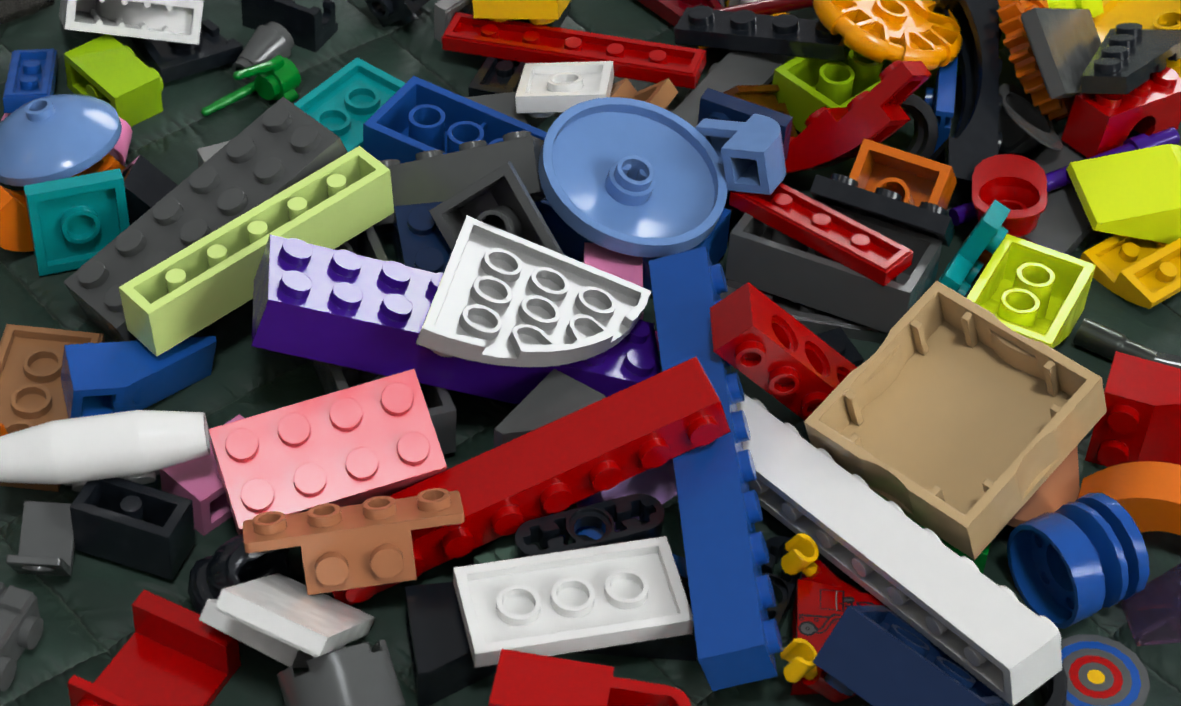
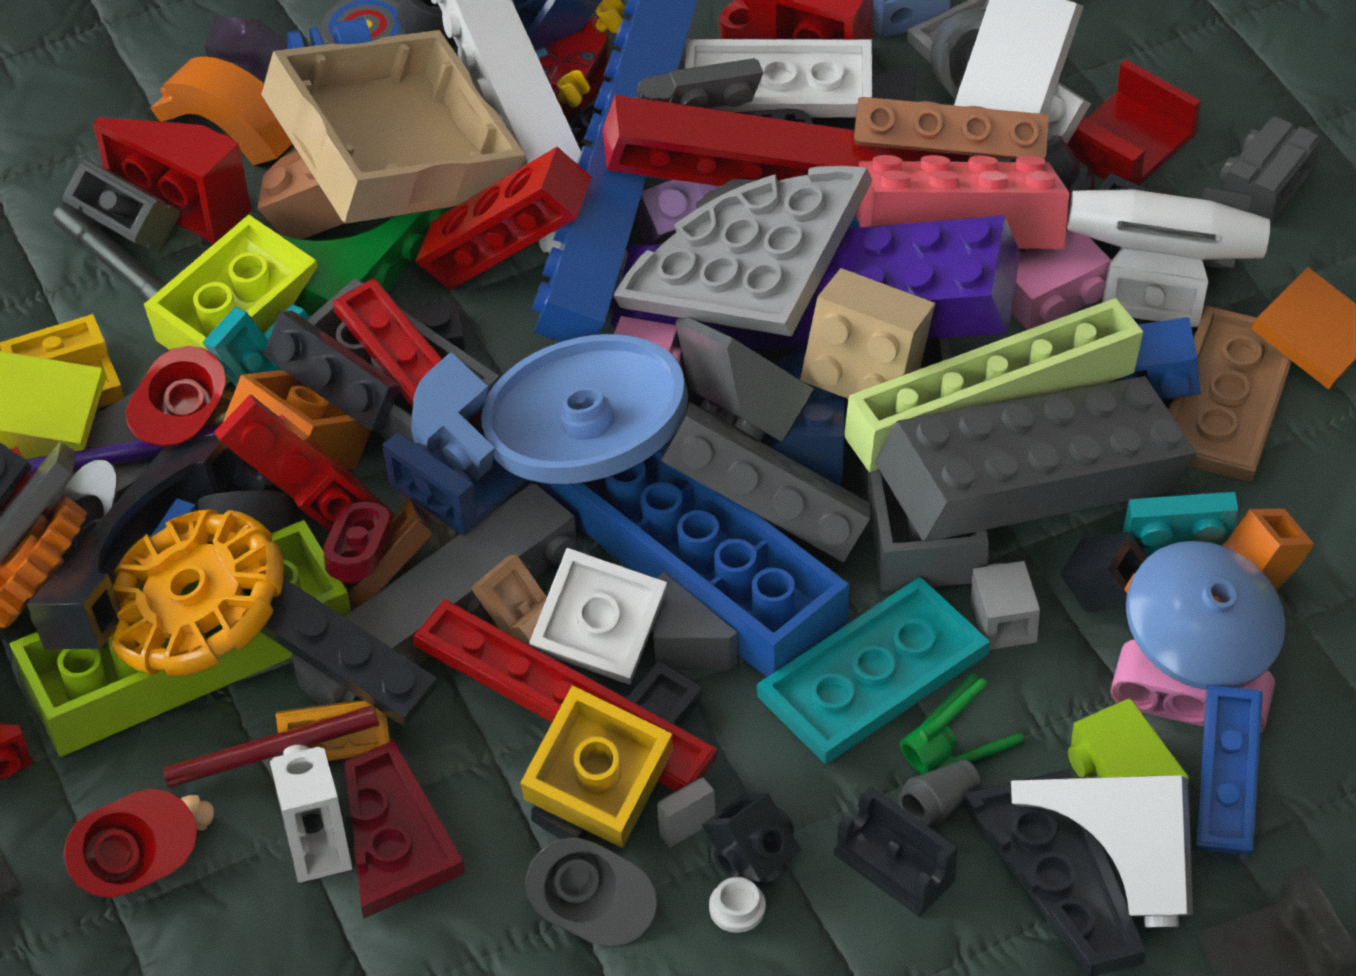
camera: 160 degrees left, 5 degrees up
none -> dark red plate [323,502,391,583]
none -> dark grey hinge [636,58,764,108]
none -> tan brick [800,268,935,399]

